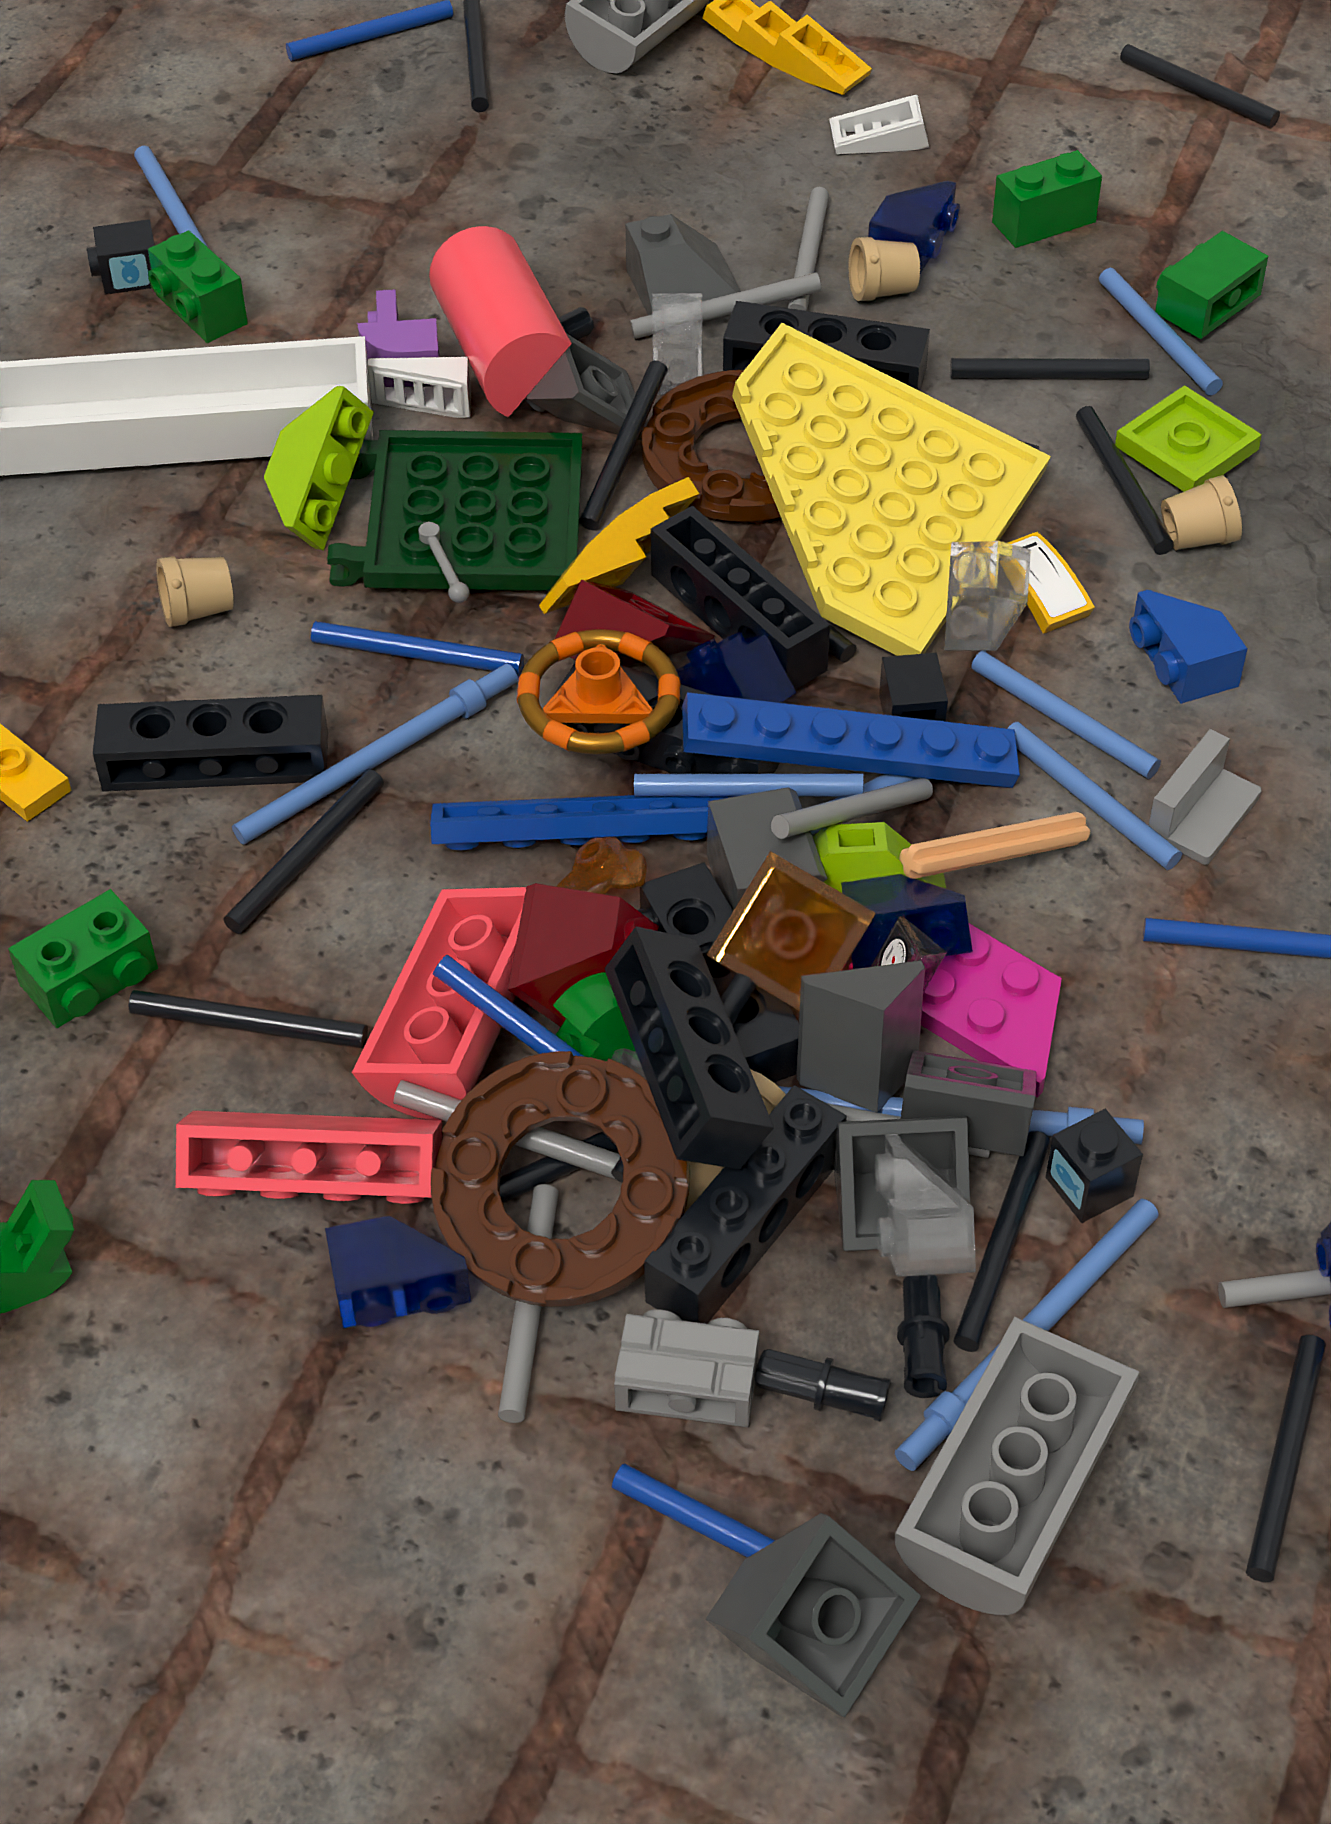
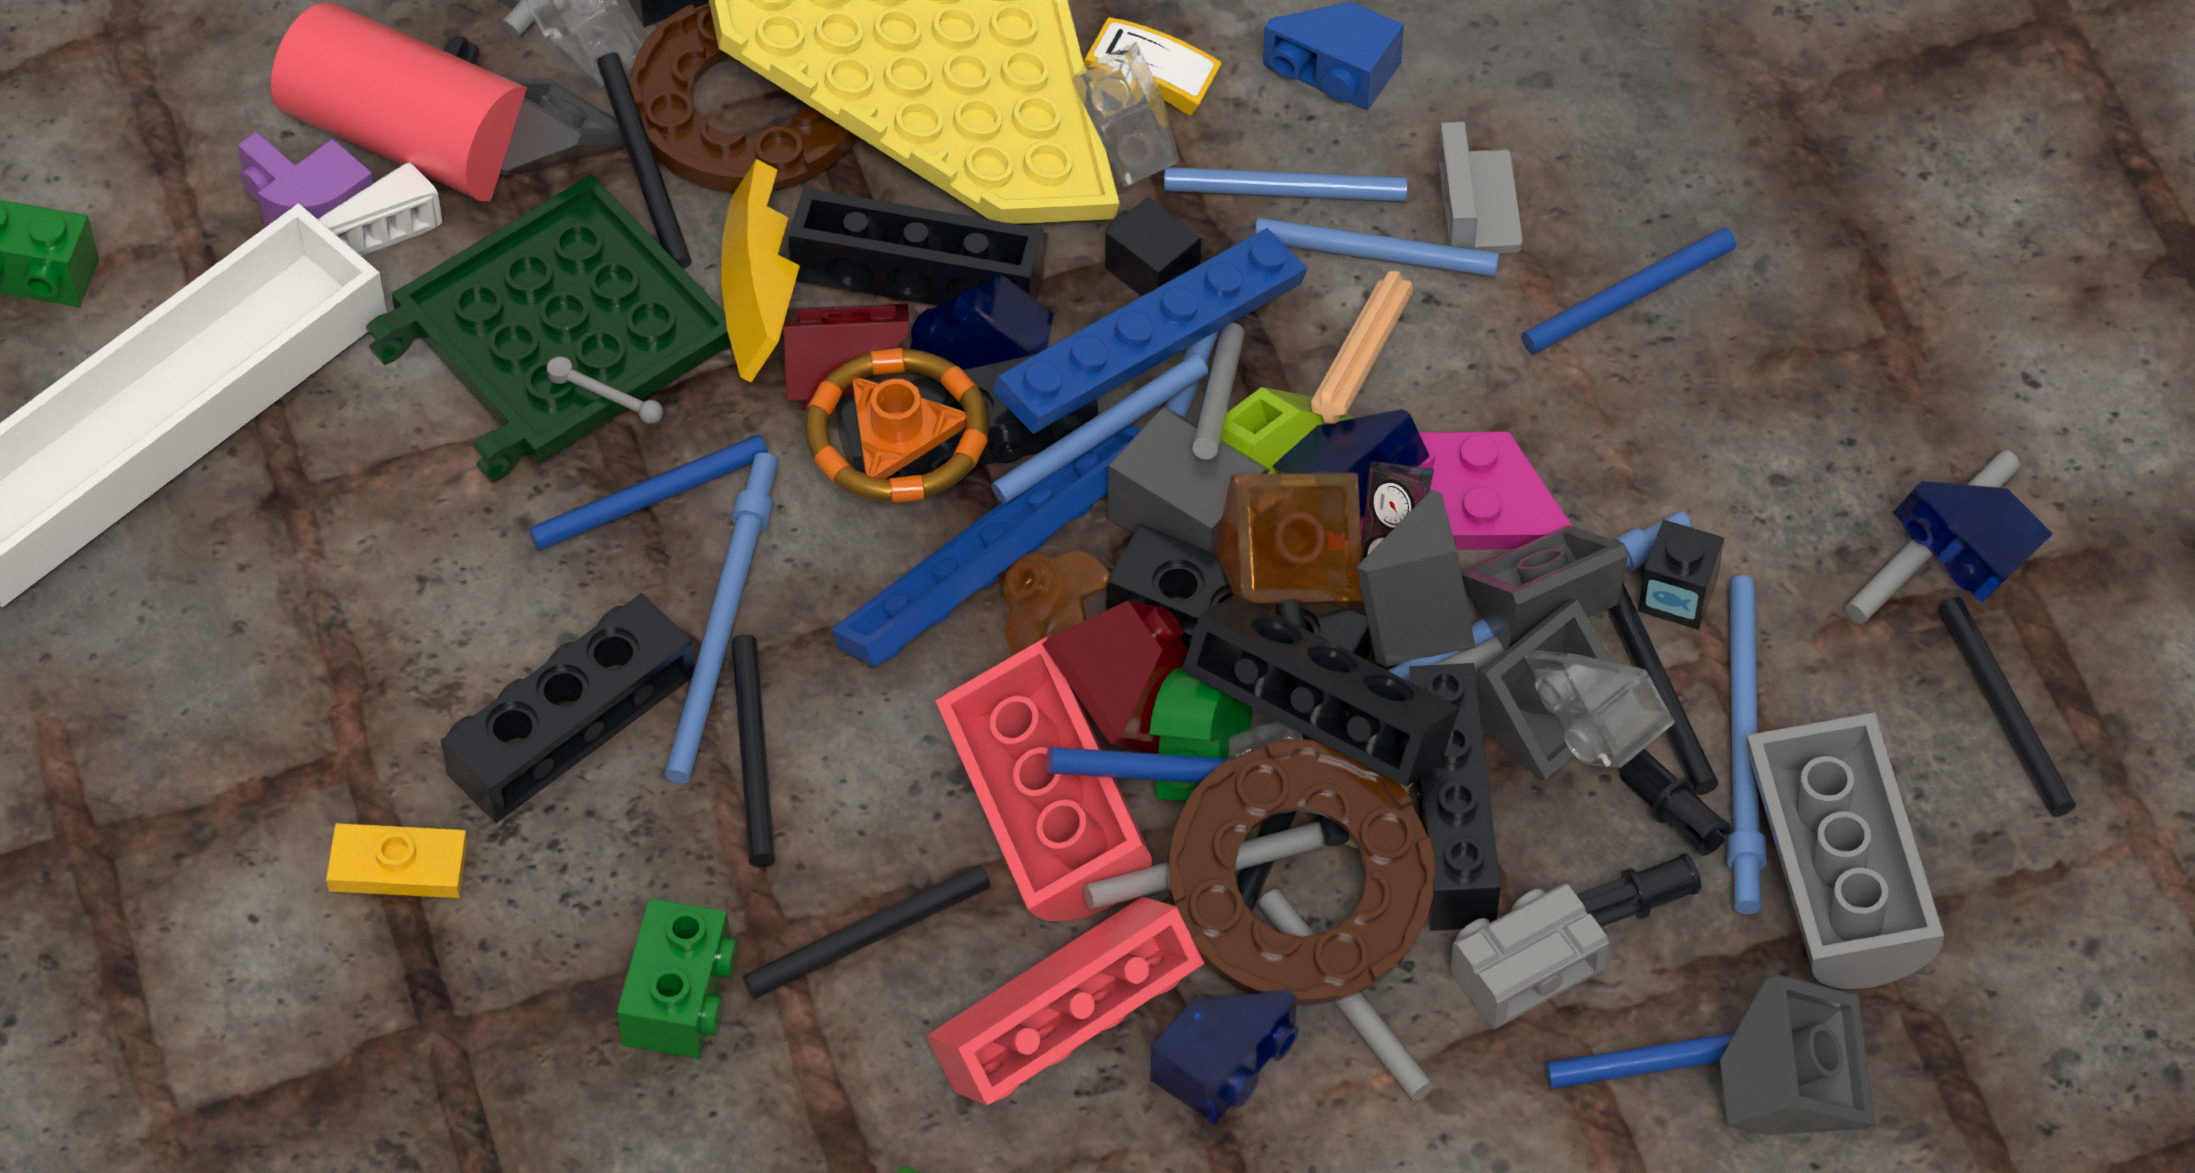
camera: 40 degrees left, 5 degrees up
tan piece [156,556,233,627] -> none
lime slope [264,386,374,551] -> none

